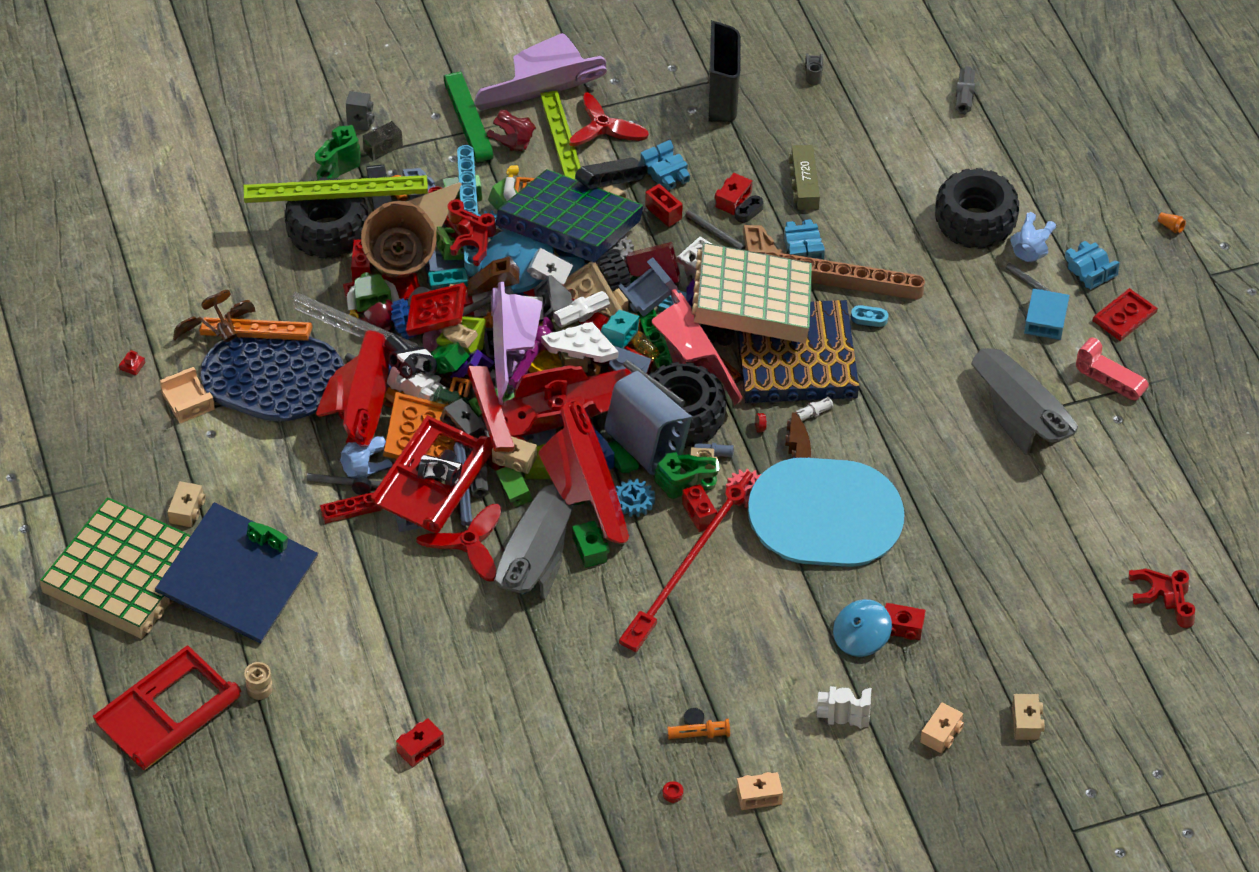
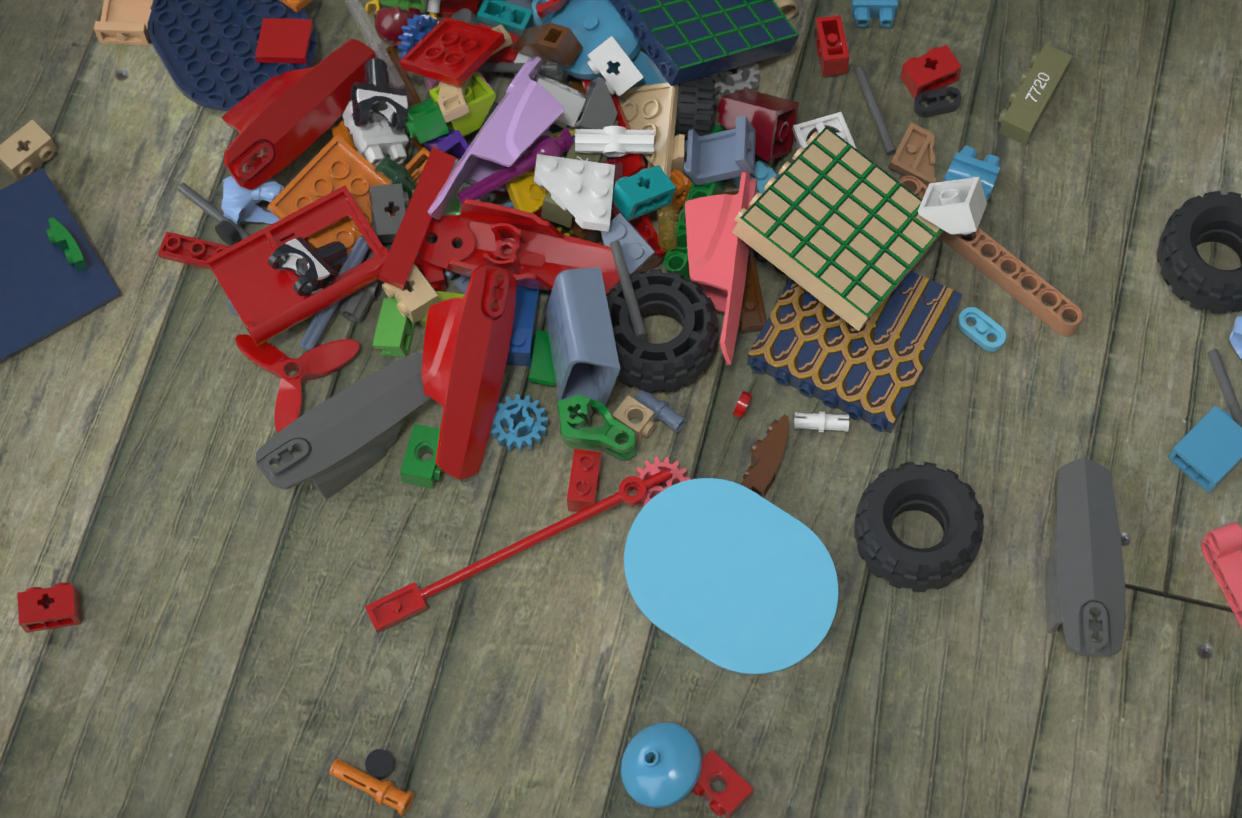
camera: 35 degrees right, 15 degrees up
none -> red tile [255,18,314,64]
none -> black tyre [854,462,984,592]
none -> white slope [918,177,987,235]

